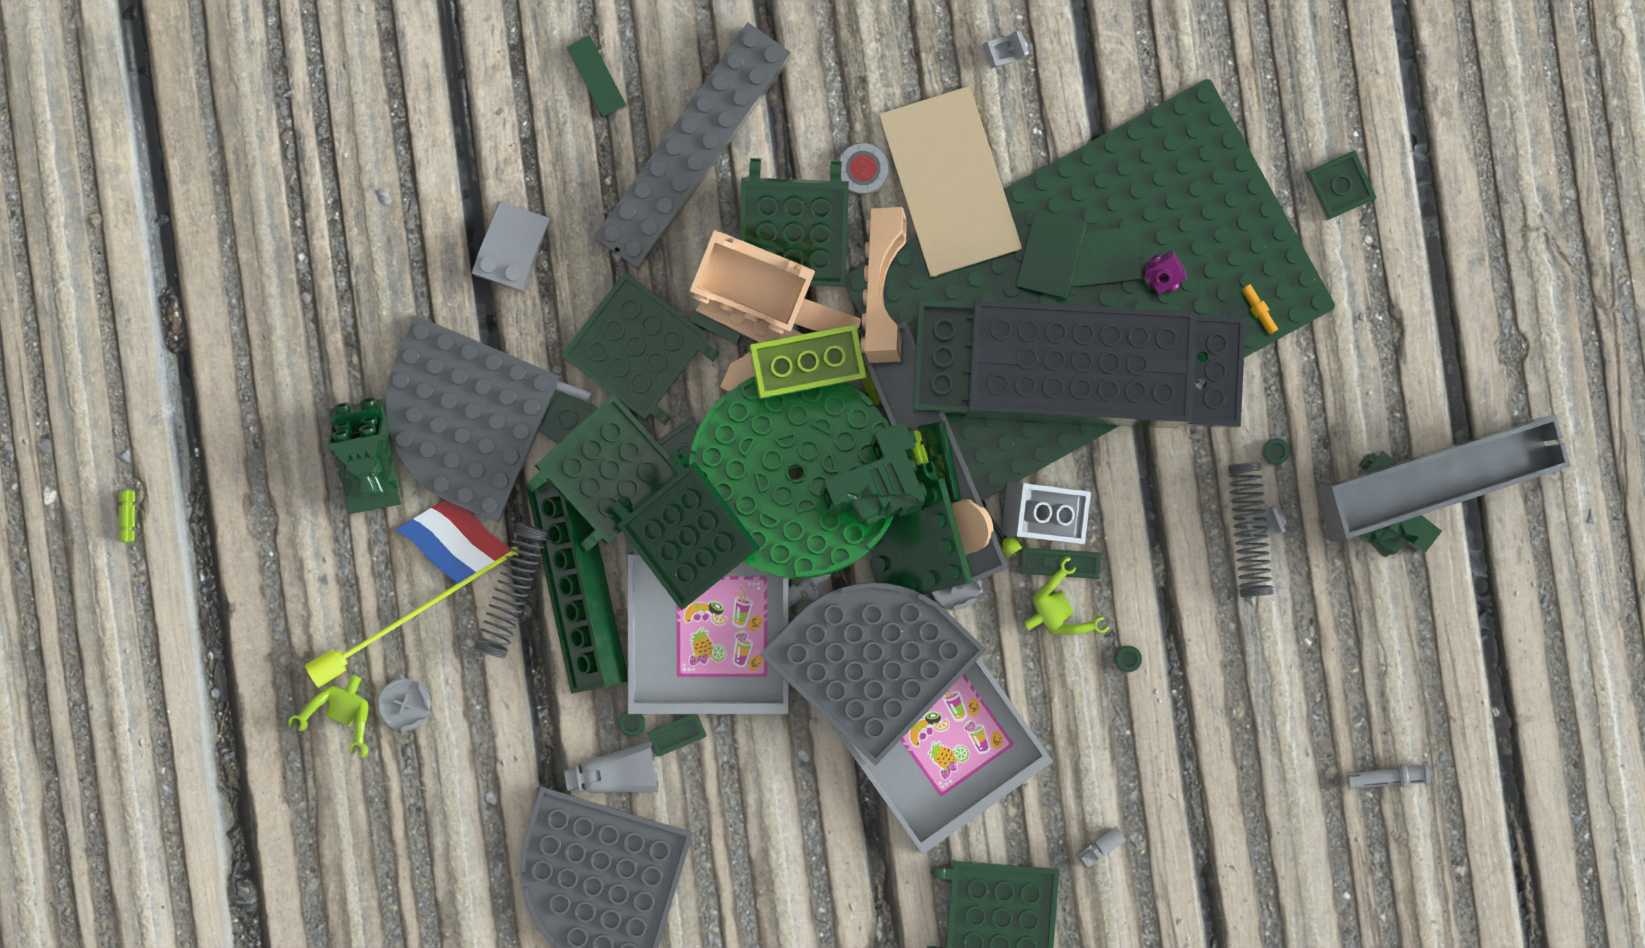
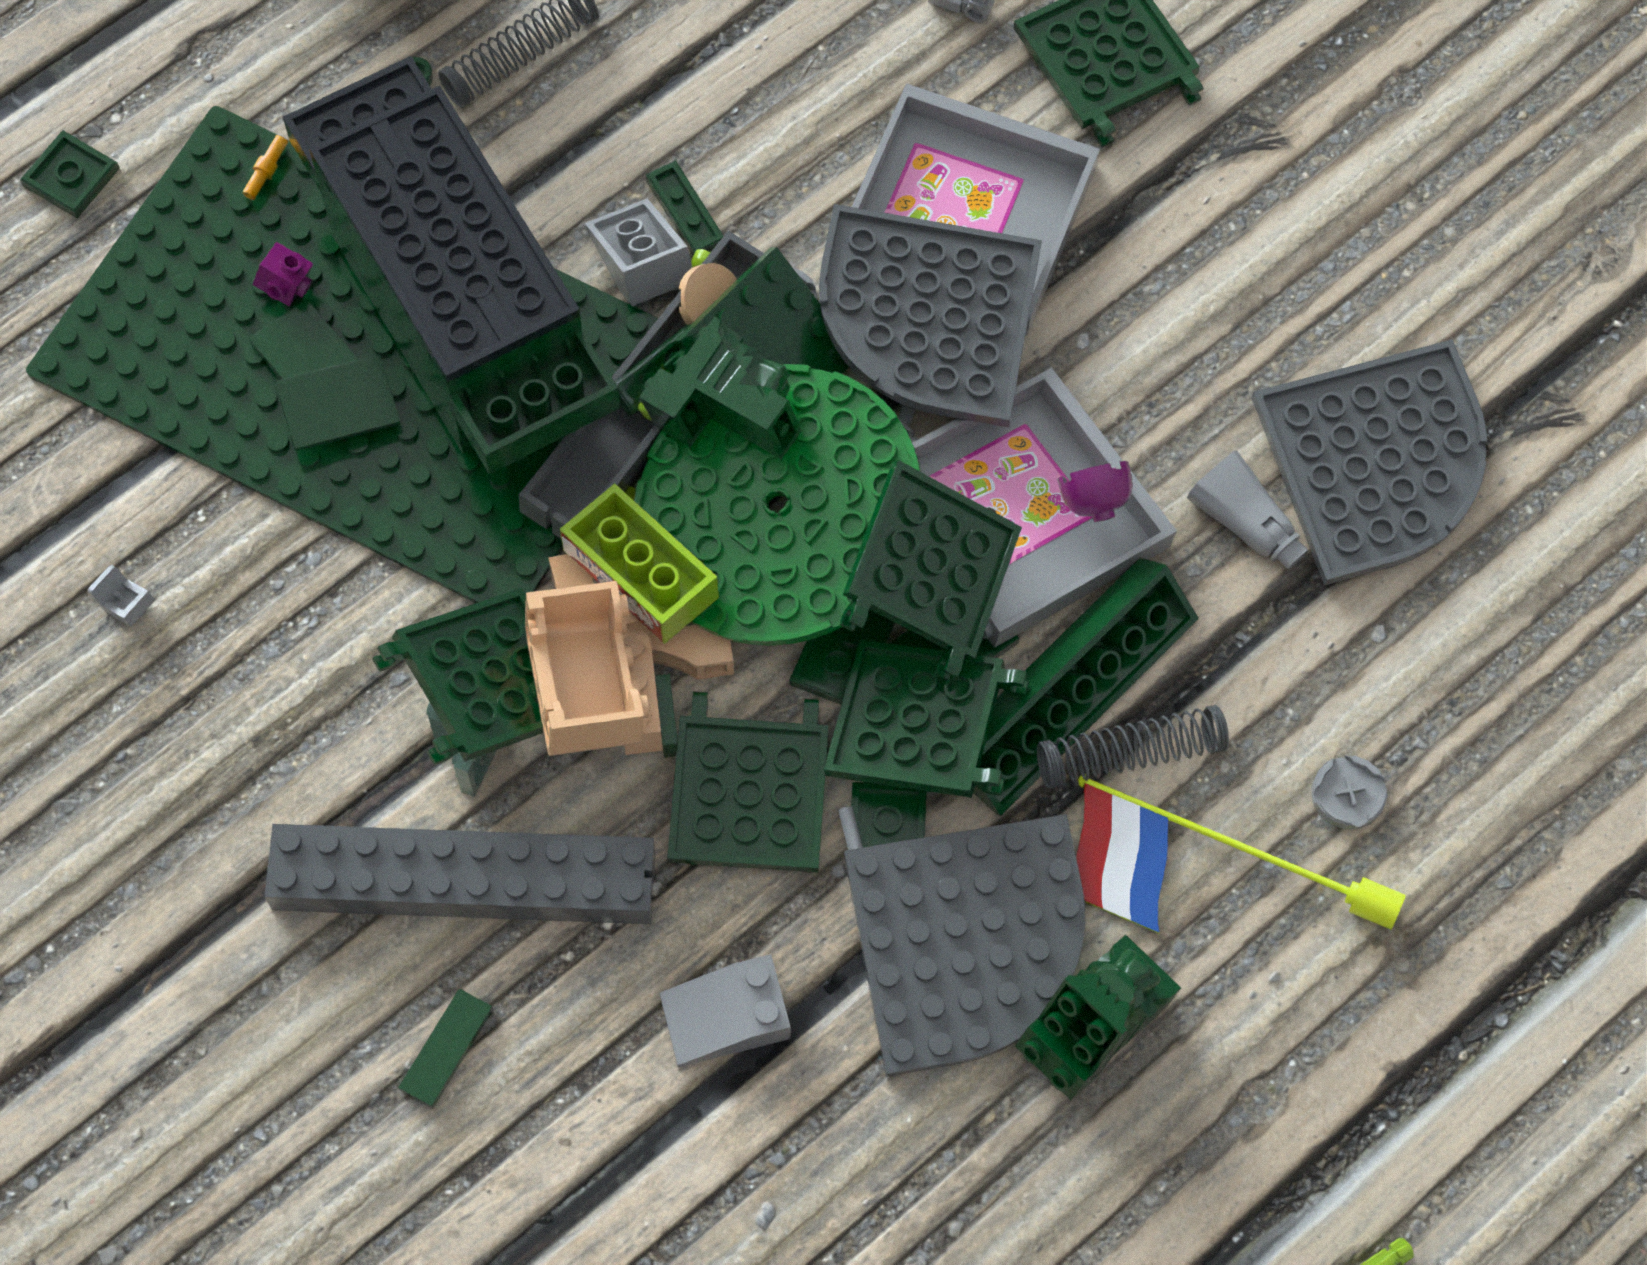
camera: 125 degrees left, 20 degrees down
lime piece [288,674,369,758] -> none
dark green tile [618,711,645,737] -> none
dark green tile [648,714,707,757] -> none
tile [839,142,889,195] -> none
light nougat arch [861,207,907,363] -> none
tan piece [879,86,1022,278] -> none
lime piece [1023,556,1109,635] -> none
dark green tile [1115,646,1142,672] -> none
light grey bracket [1244,507,1287,542] -> none
none -> magenta cylinder [1057,461,1133,523]

